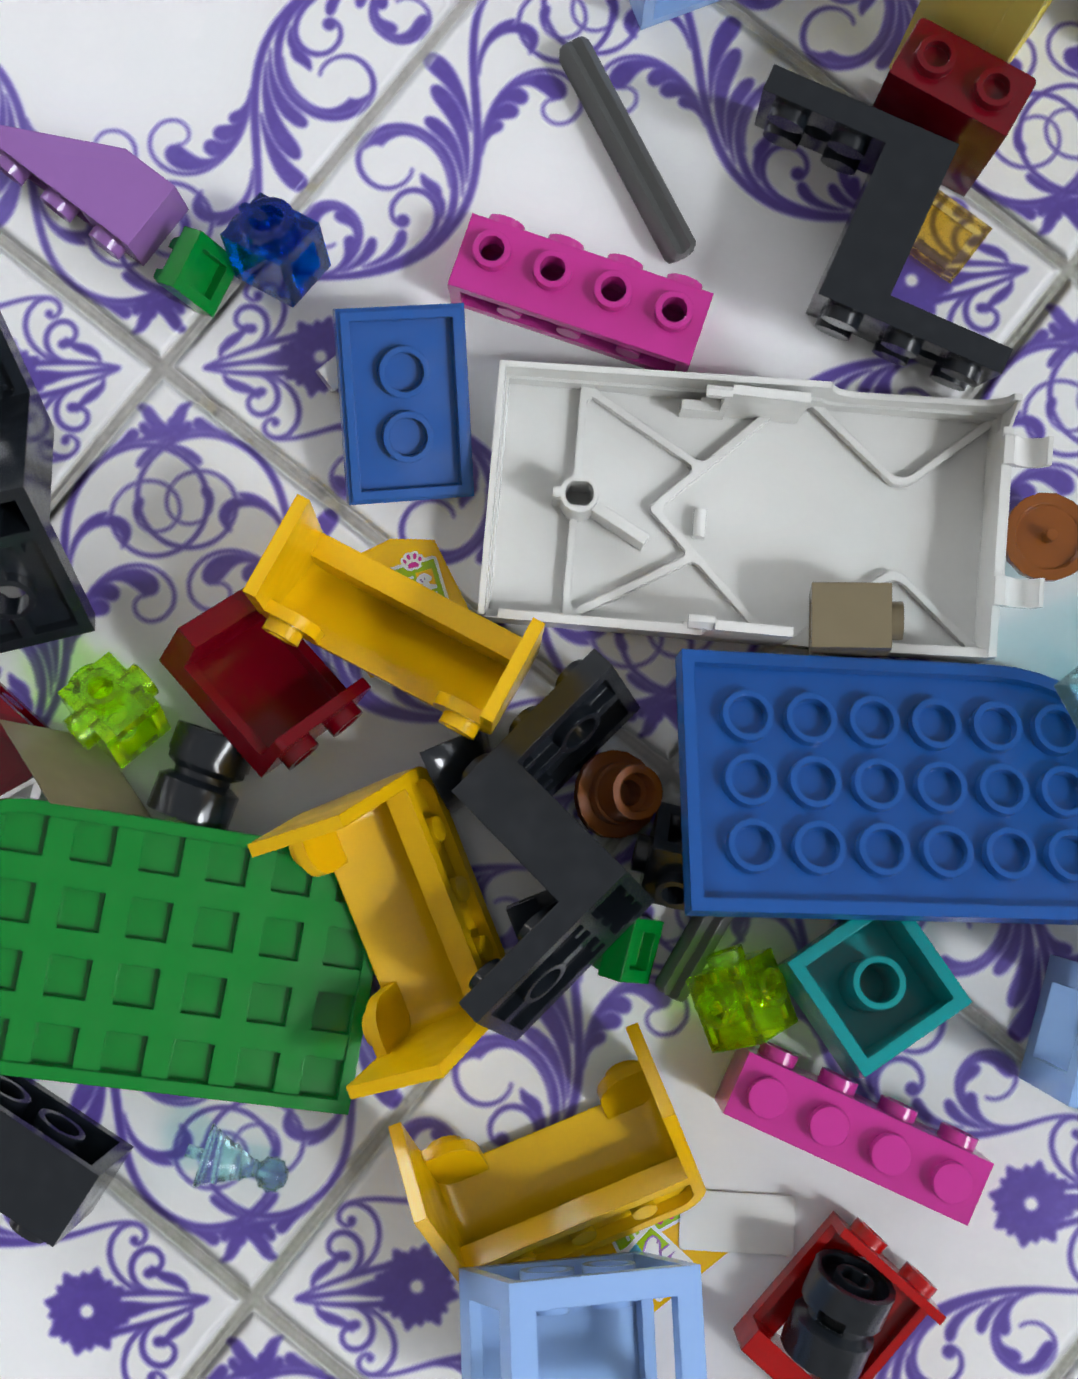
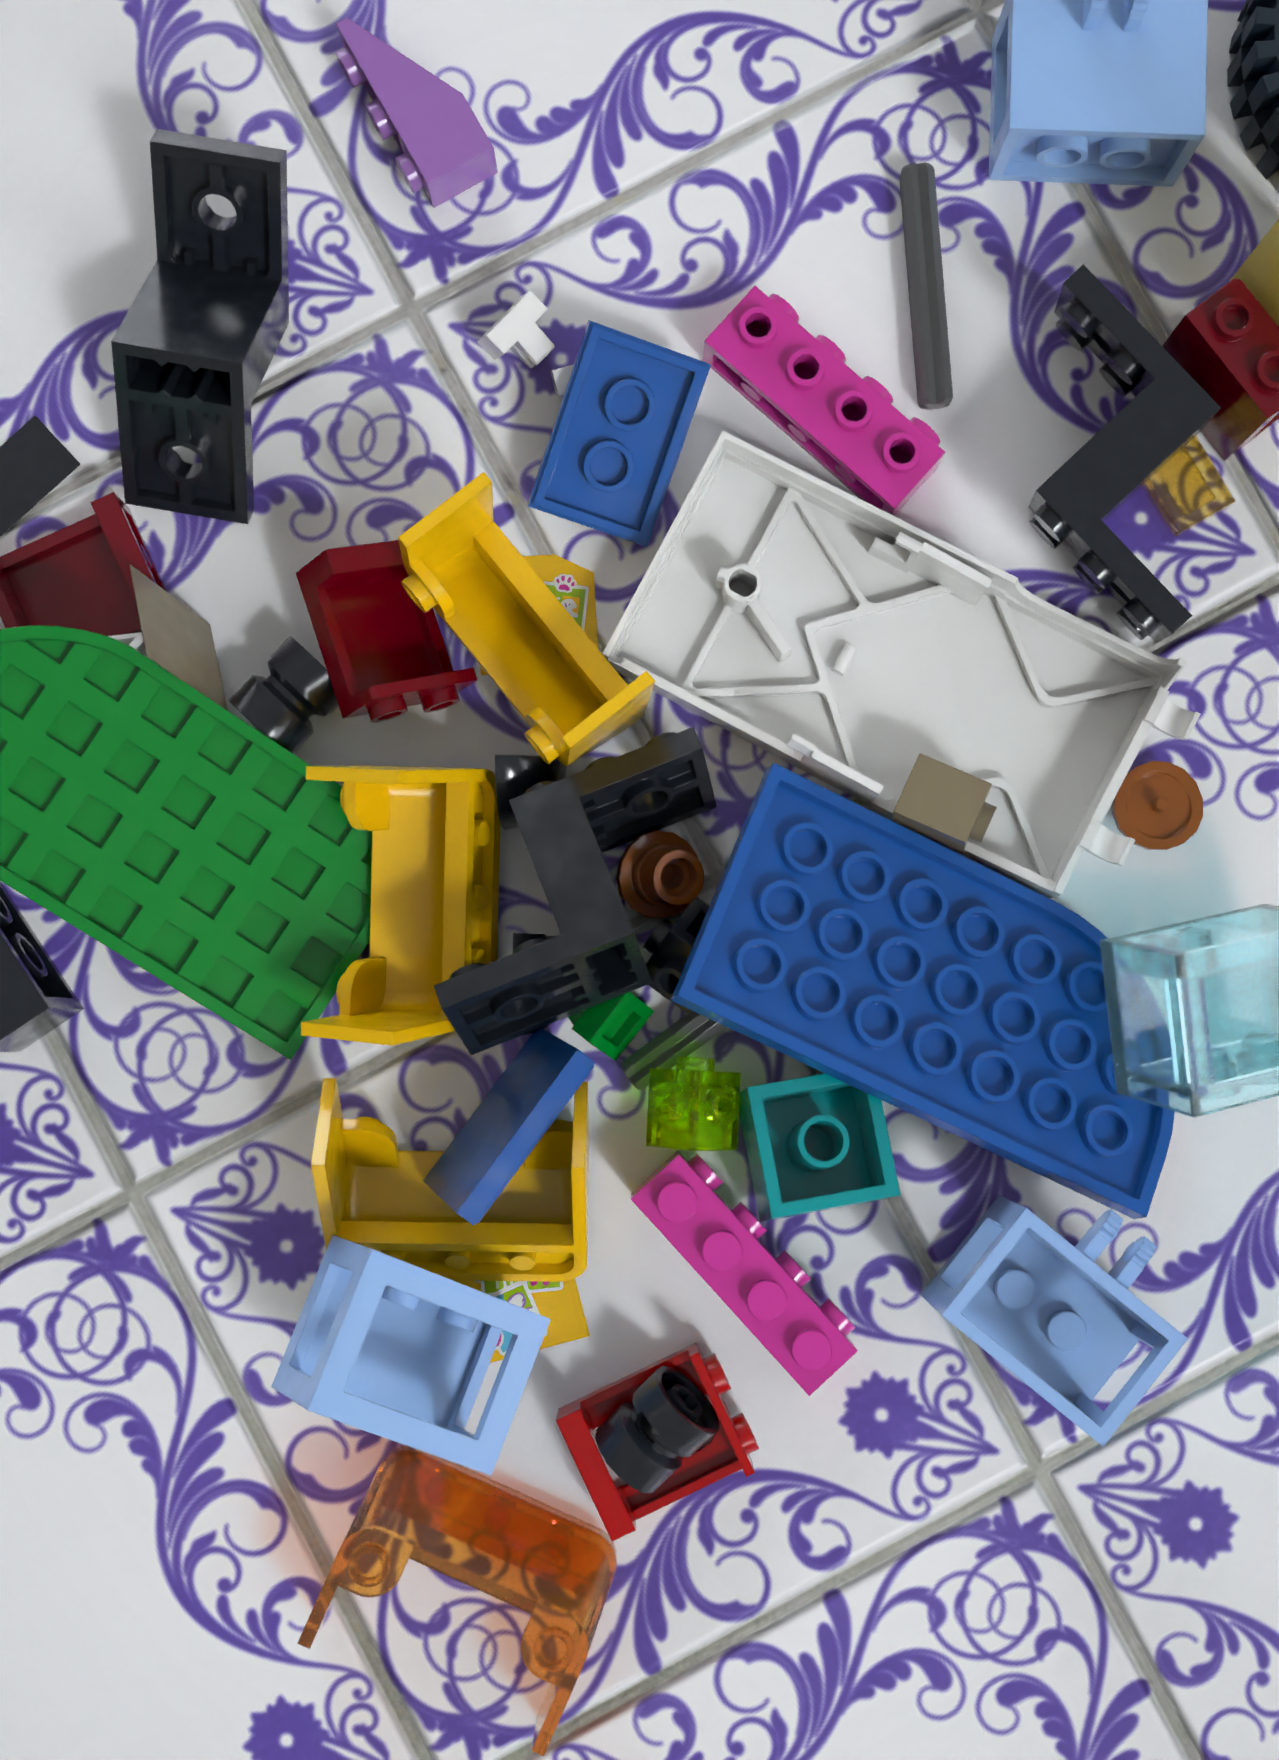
camera: 25 degrees right, 0 degrees up
clear neon green brick [57,652,171,770] -> none
green tile [153,226,241,317] -> none
clear light blue piece [184,1123,289,1193] -> none
clear blue brick [220,192,331,308] -> none
white sticker [679,1190,796,1256] -> none
none -> blue tile [423,1028,595,1225]
none -> white tile [477,290,555,368]

